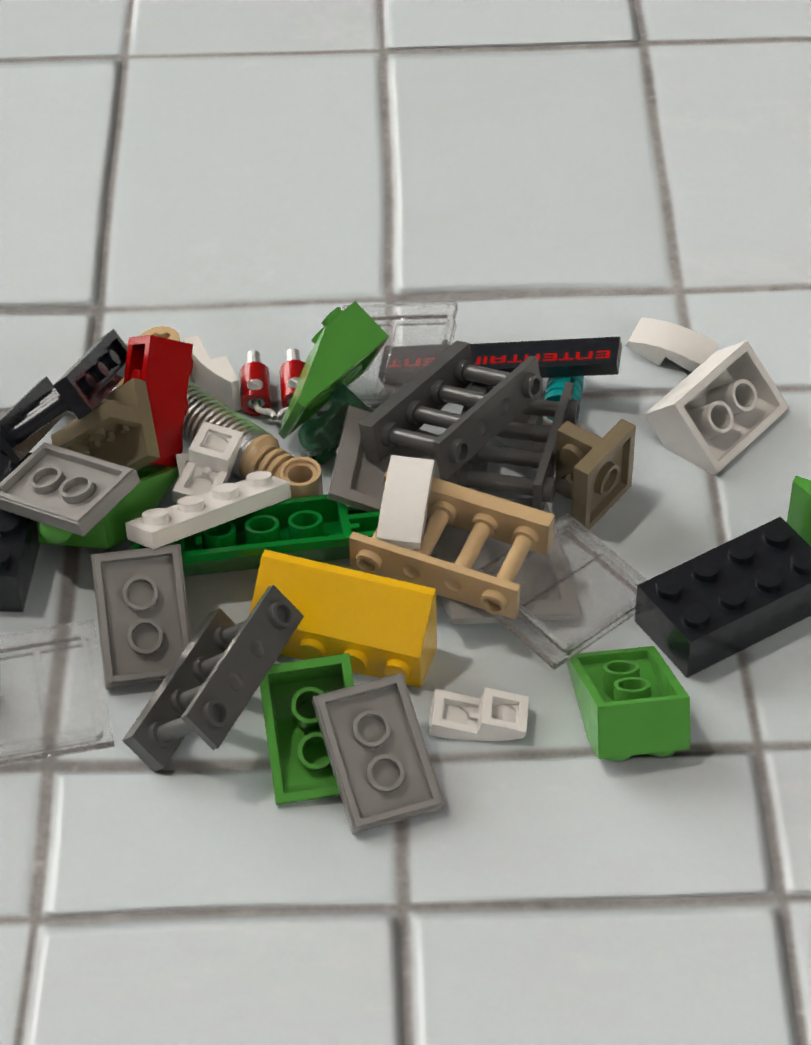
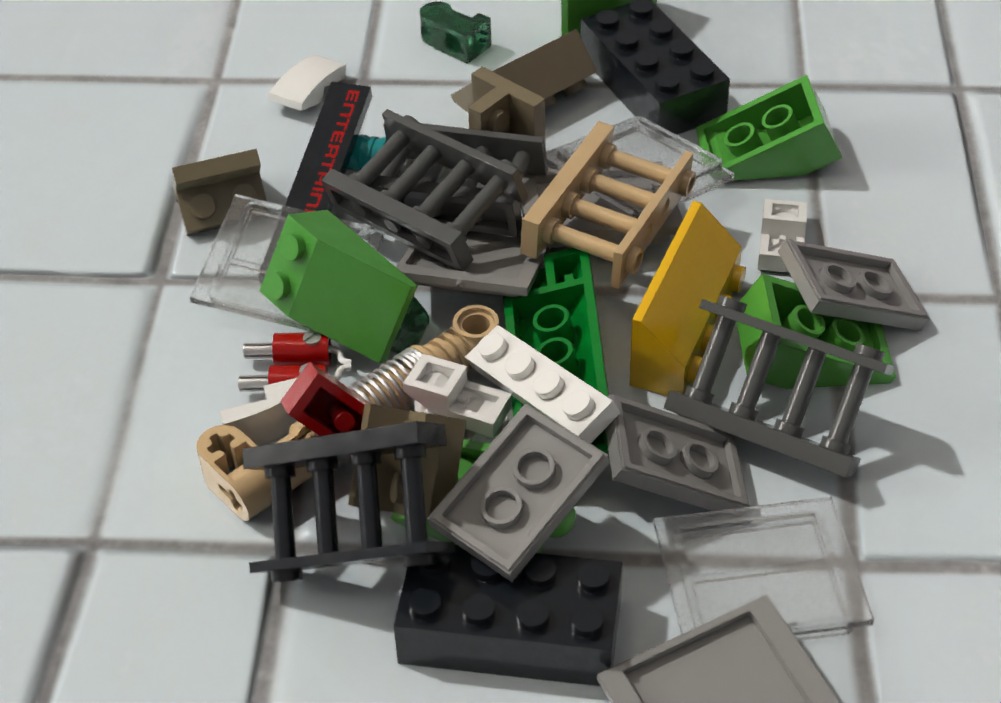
camera: 85 degrees left, 0 degrees up
white slope [376,455,435,549] -> none
white slope [644,340,789,474] -> none
none -> dark tan bracket [172,148,270,235]
none -> clear green leg [419,1,492,64]
none -> dark tan slope [451,29,598,113]

